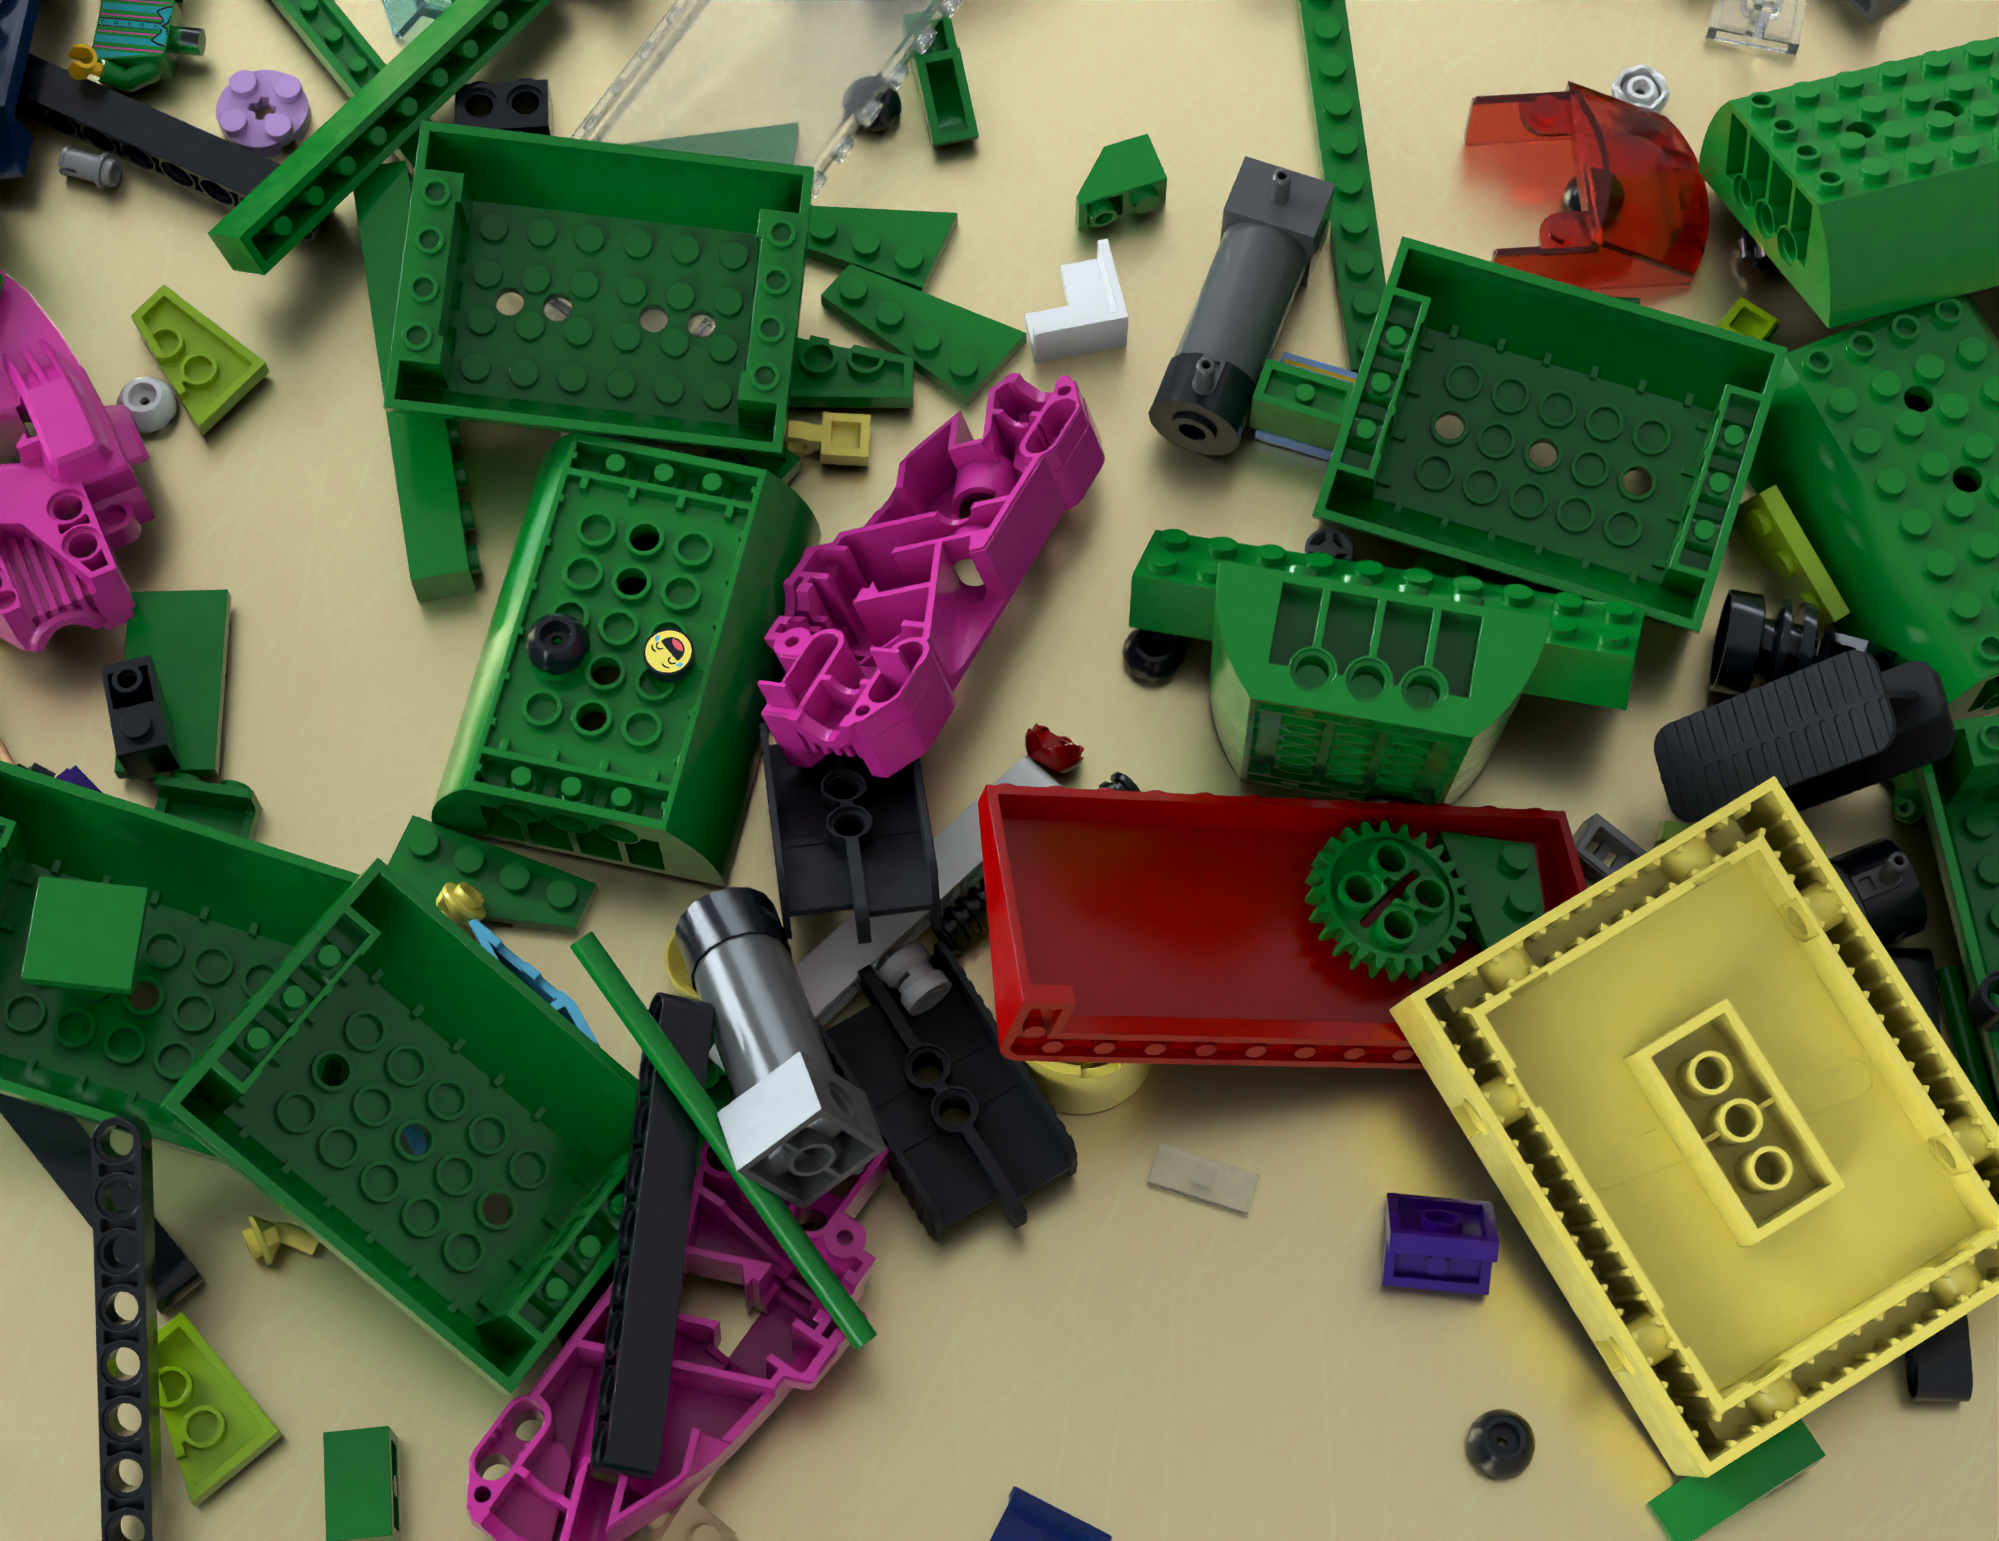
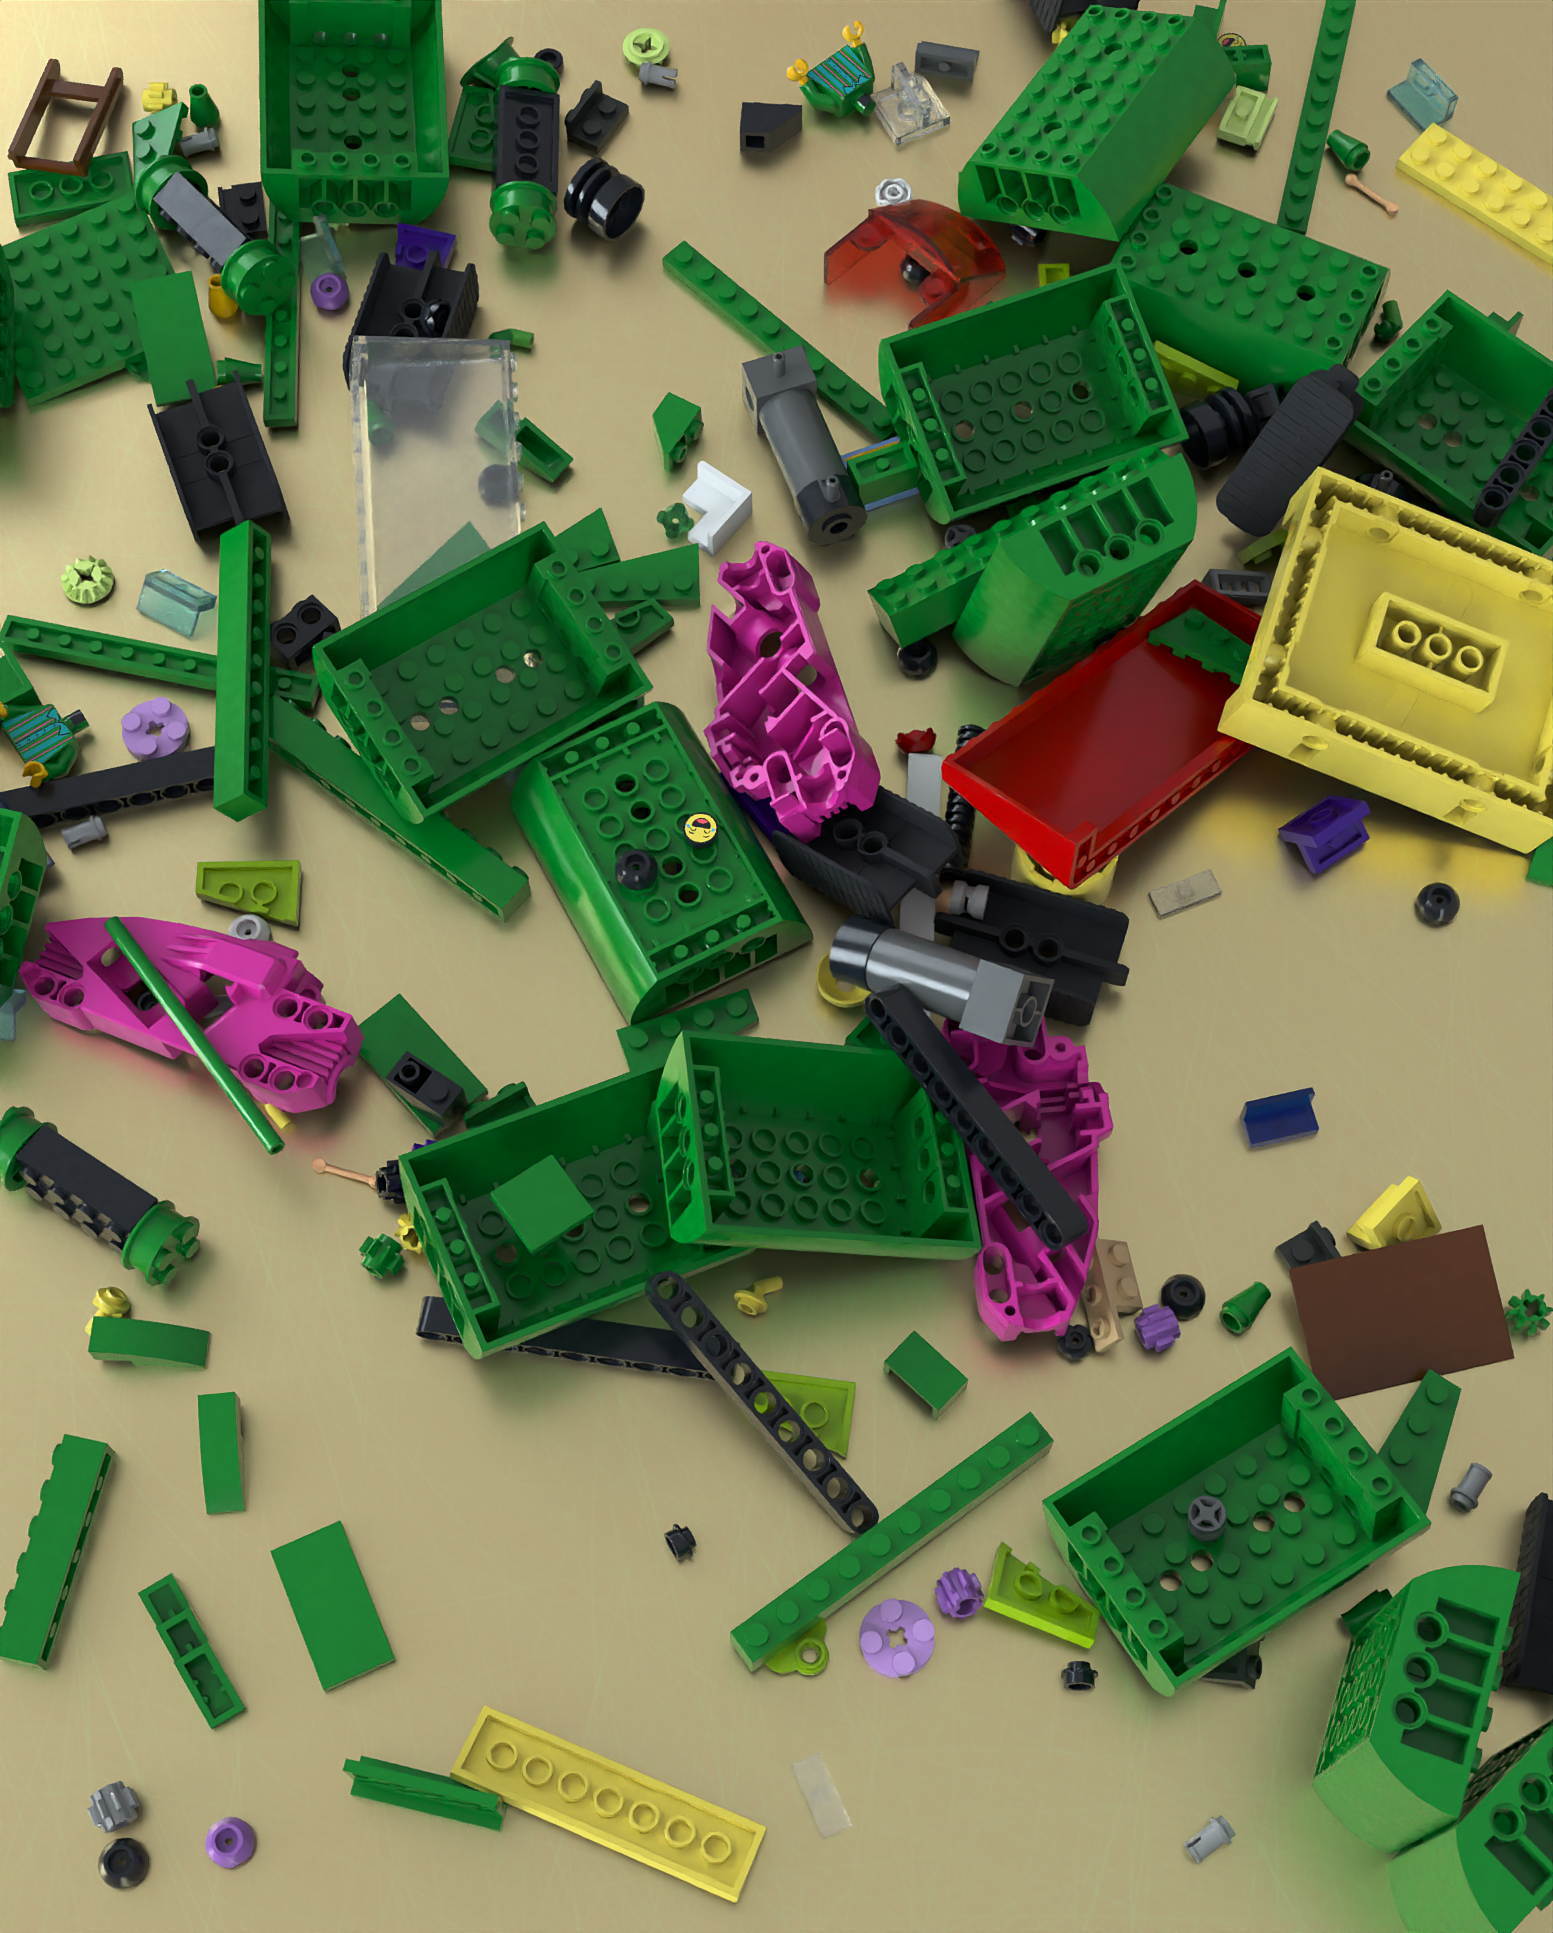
camera: 40 degrees left, 0 degrees up
green piece [570,931,877,1351] -> none
light yellow plate [787,412,871,466] -> none
green gear [1304,820,1473,982] -> none
green arm [1888,770,1924,824] -> none
none -> clear green plate [656,503,694,539]

